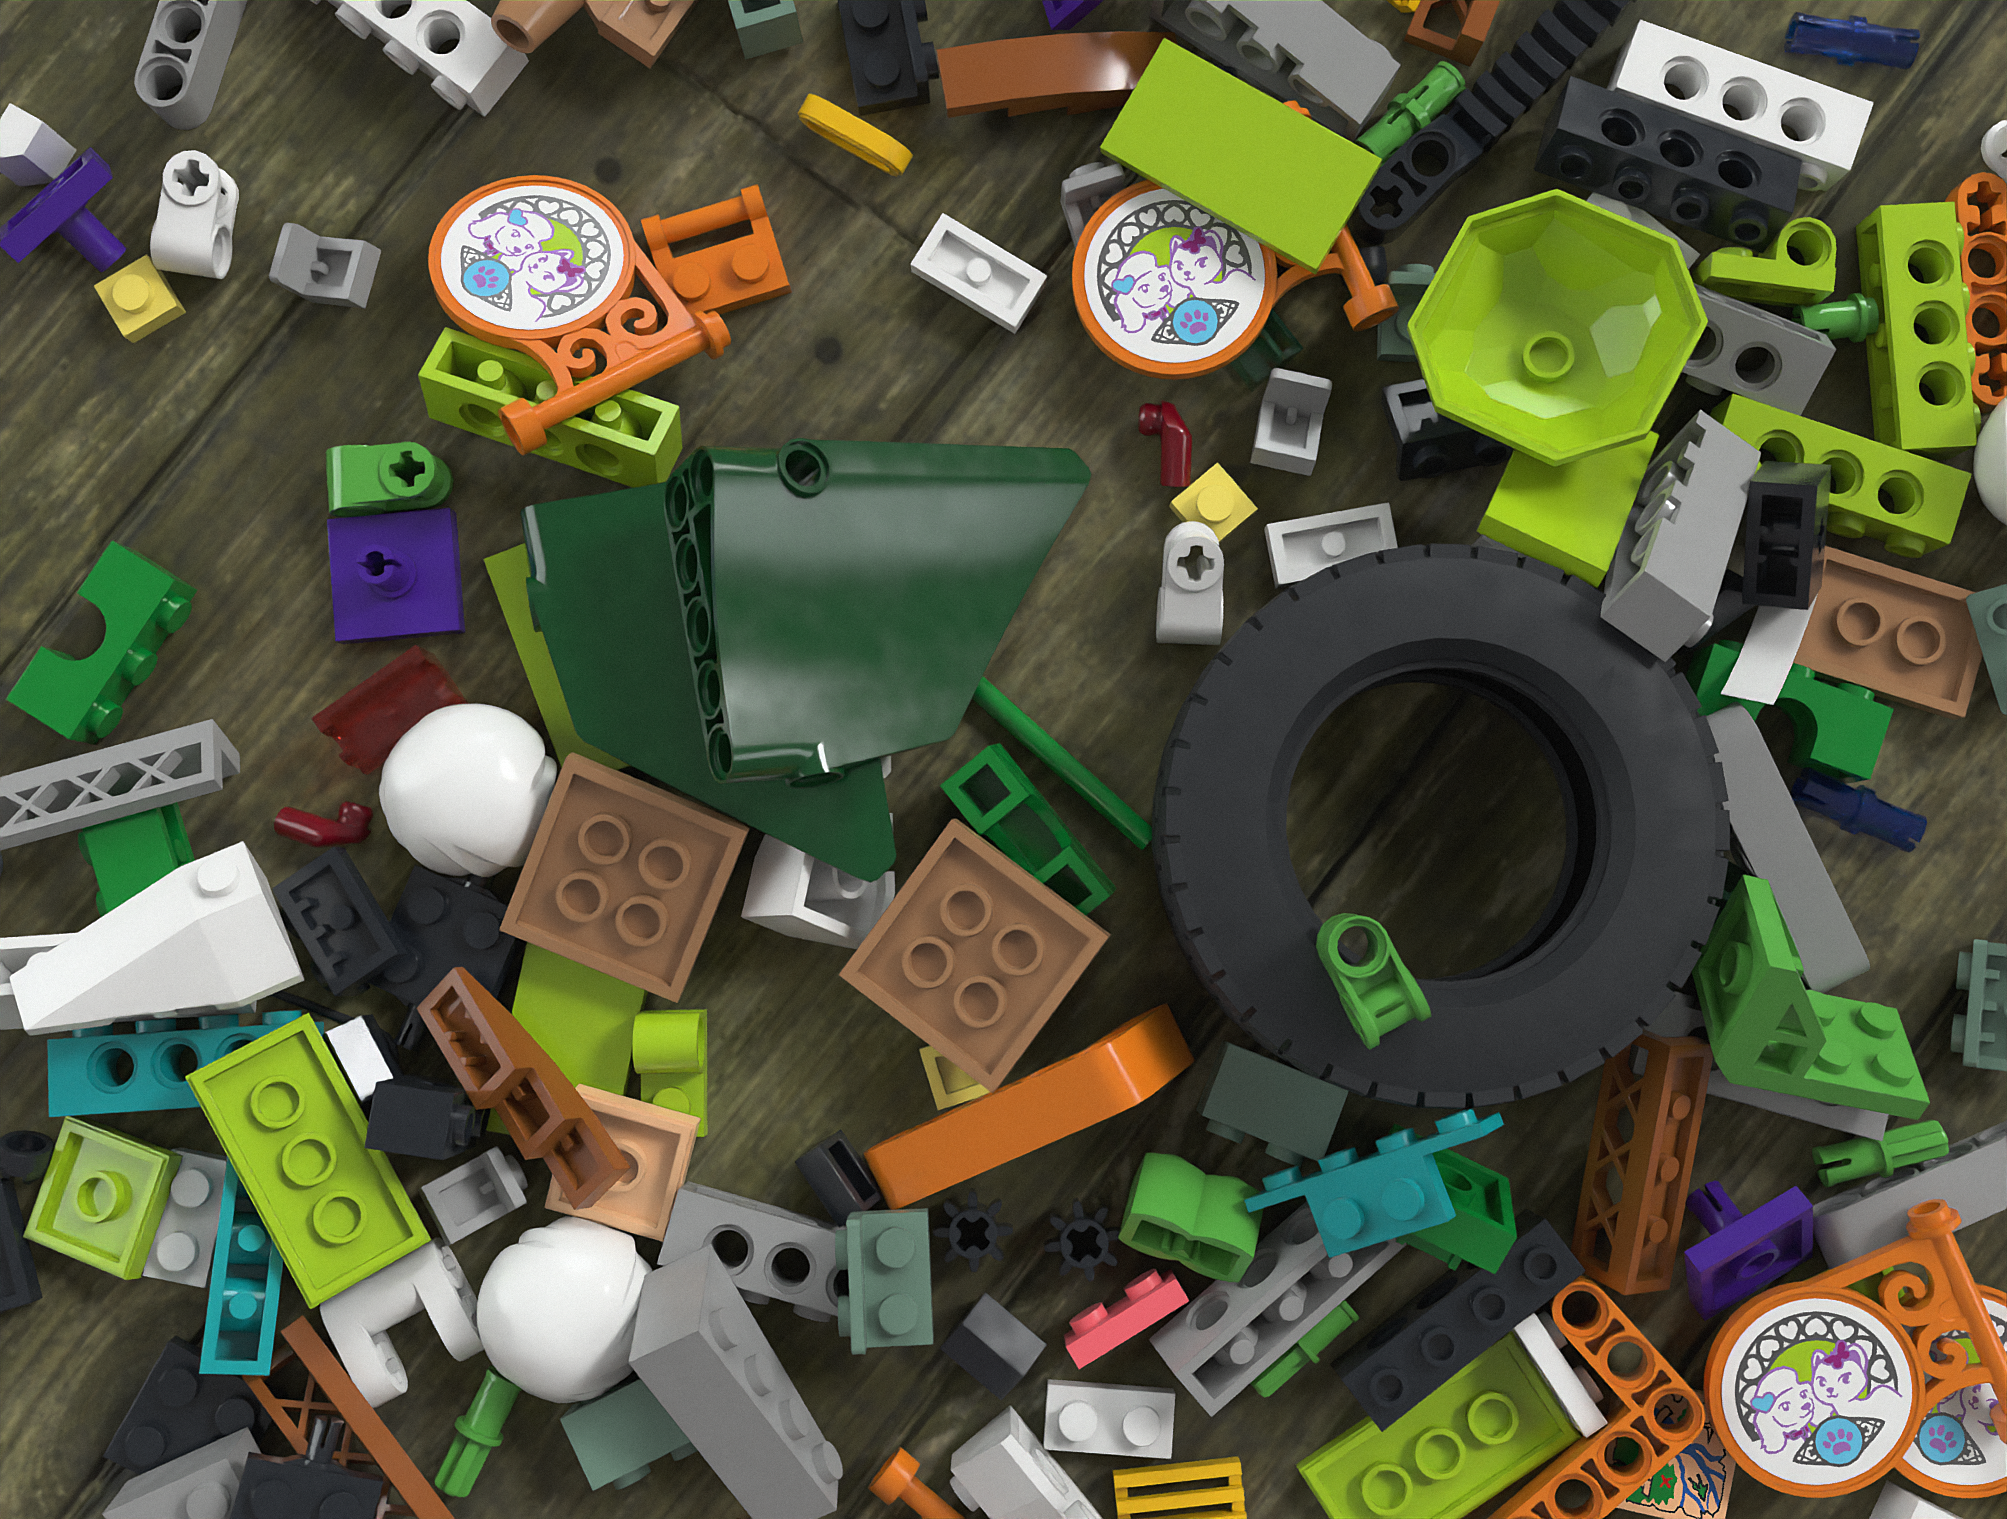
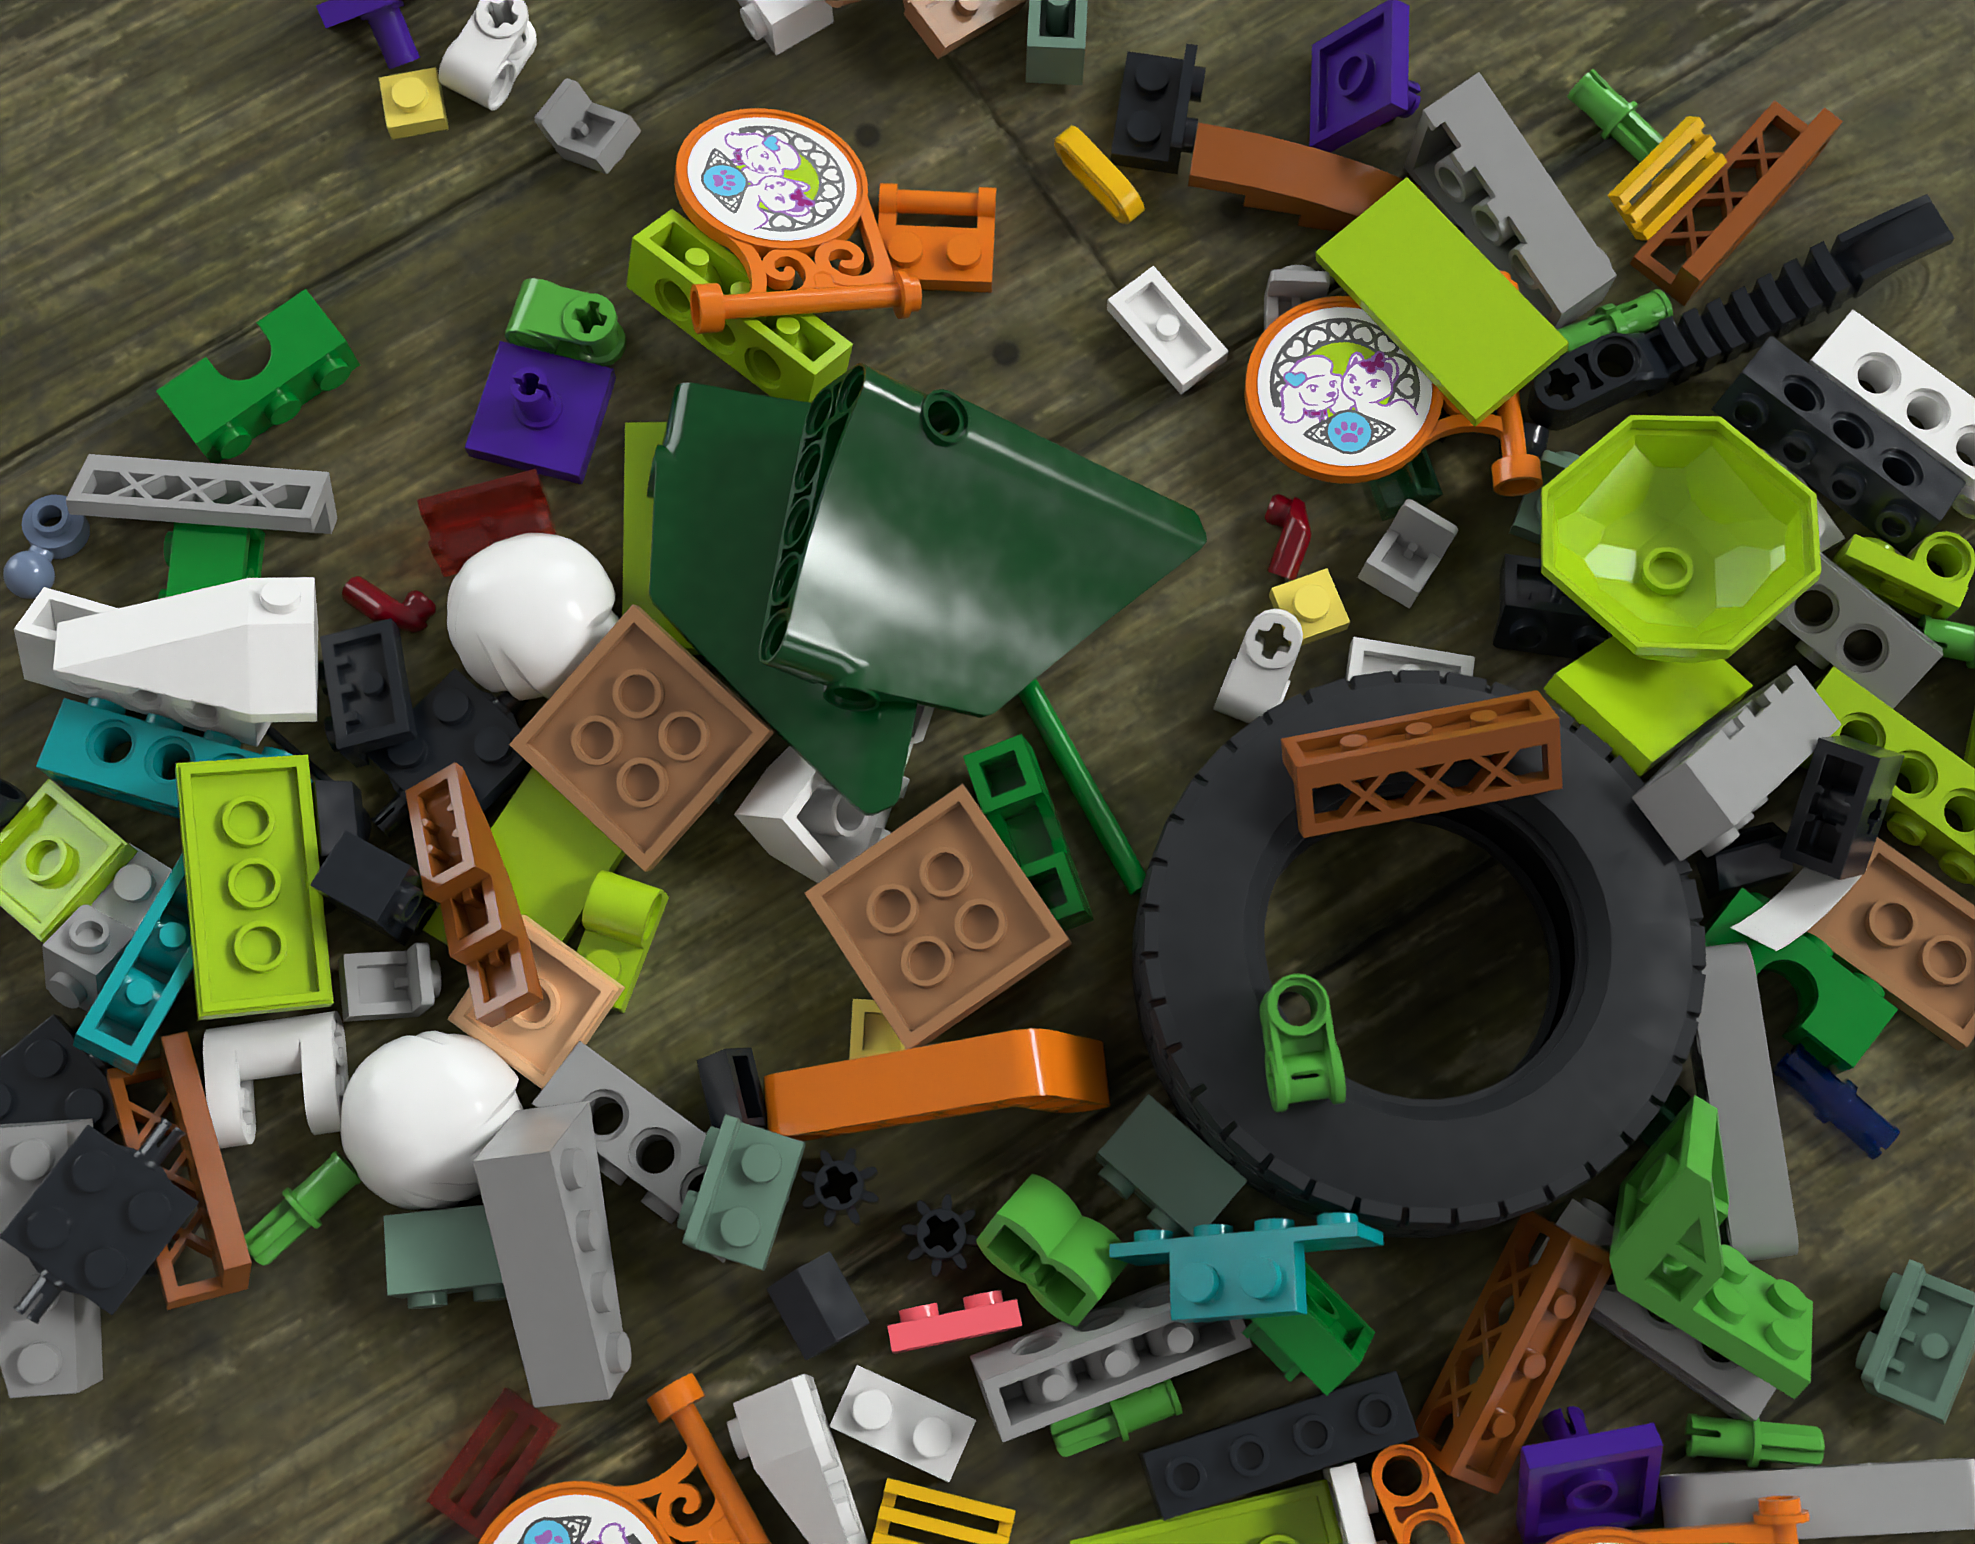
camera: 20 degrees right, 10 degrees down
none -> light grey bracket [42,905,135,1012]
none -> dark orange fence [1281,690,1563,838]

